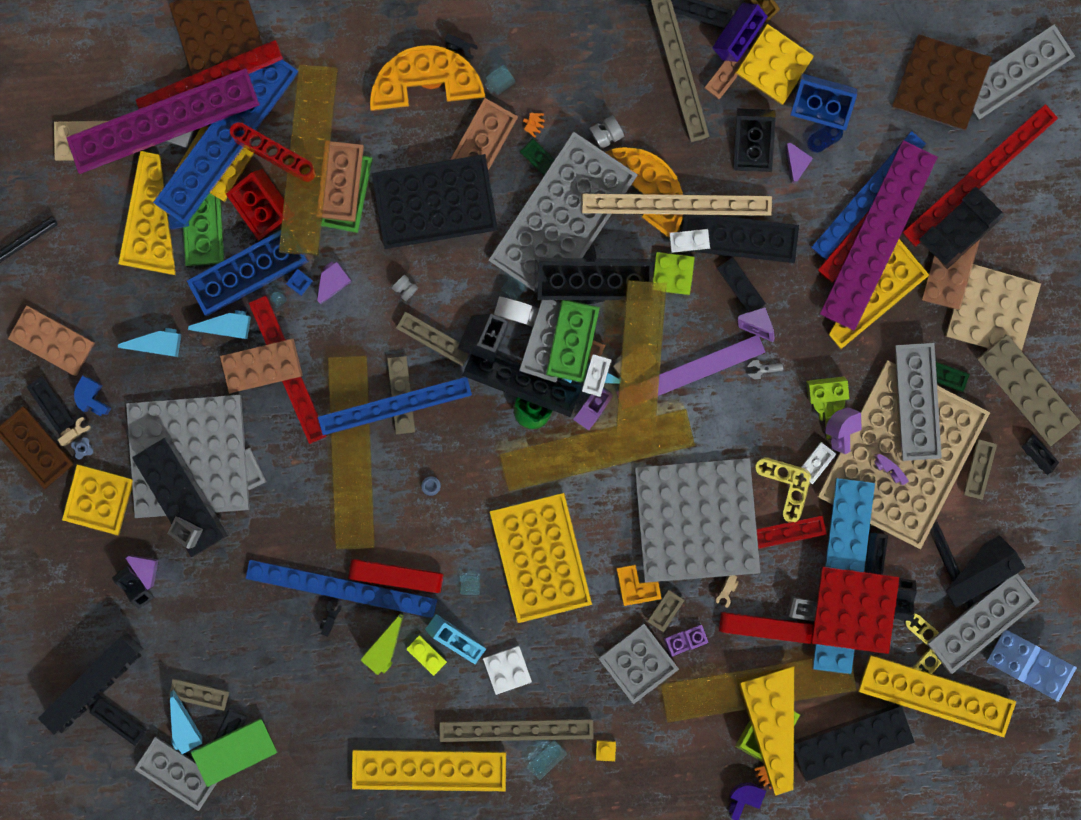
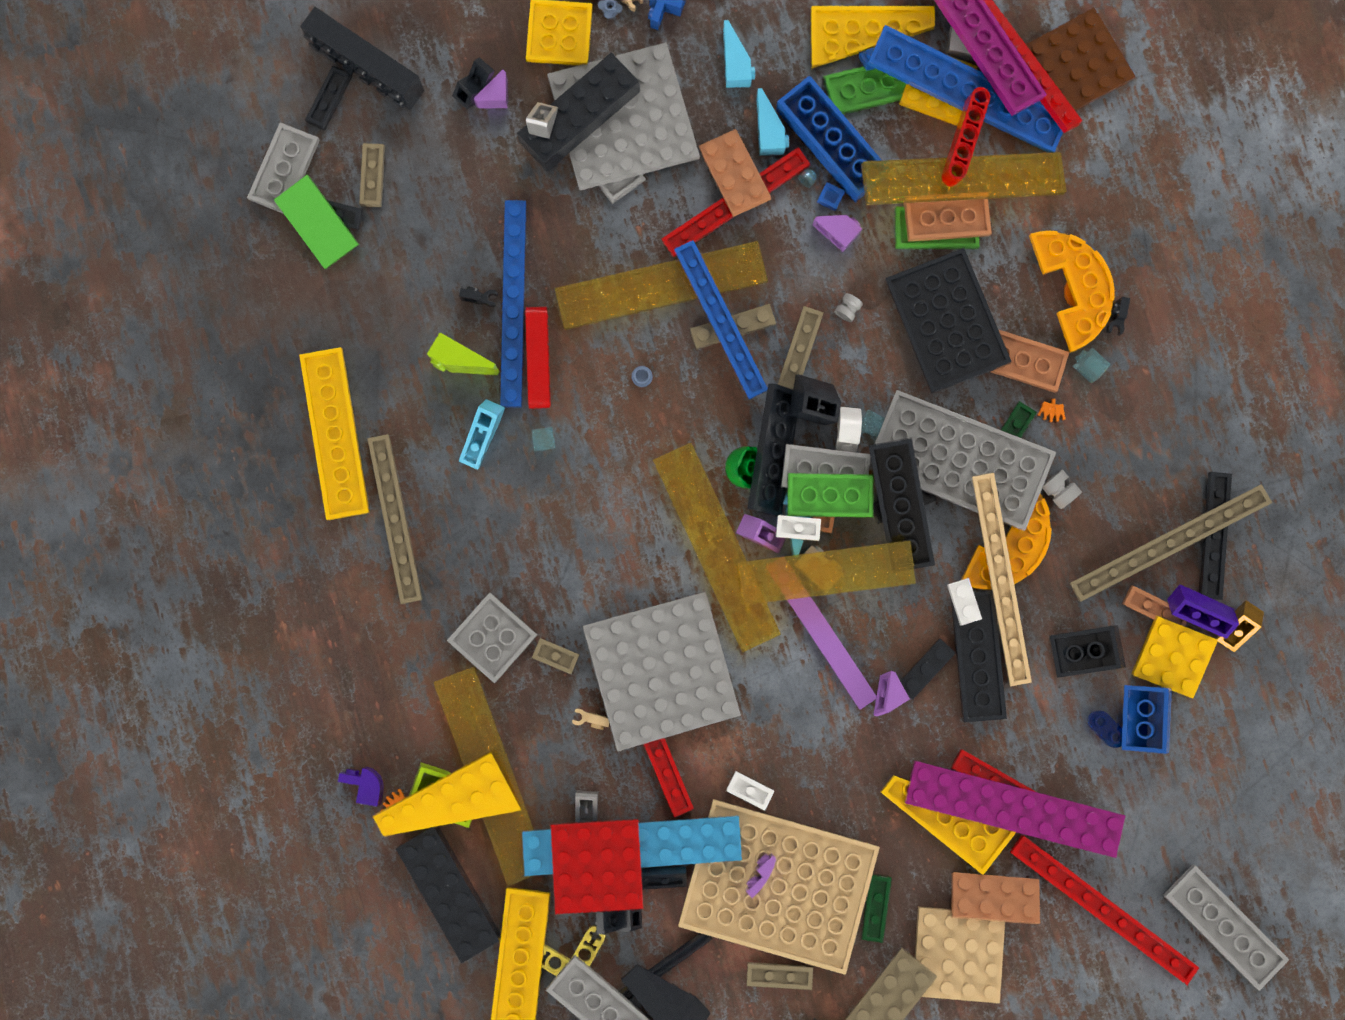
camera: 75 degrees right, 5 degrees down
medium azure slope [170,690,202,754] -> none
red slope [226,169,295,241] -> none
neon yellow plate [406,635,447,676] -> none
white plate [483,646,532,695] -> none
yellow plate [490,493,592,623] -> none
clear light blue plate [526,740,567,780] -> none
yellow plate [596,740,616,761] -> none
light orange plate [617,564,662,606] -> none
lime plate [653,252,695,295] -> none
medium lavender slope [663,625,709,657] -> none
red beam [718,612,814,644] -> none
light grey bar [747,360,783,379] -> none
light yellow beam [756,457,811,522] -> none
medium lavender slope [785,143,813,183] -> none
lime brick [806,376,849,439] -> none
blue plate [811,131,926,260] -> none
medium lavender brick [825,407,862,454] -> none
reddish brown plate [892,34,992,131] -> none
light grey plate [895,343,942,461] -> none
black piece [919,187,1004,269] -> none

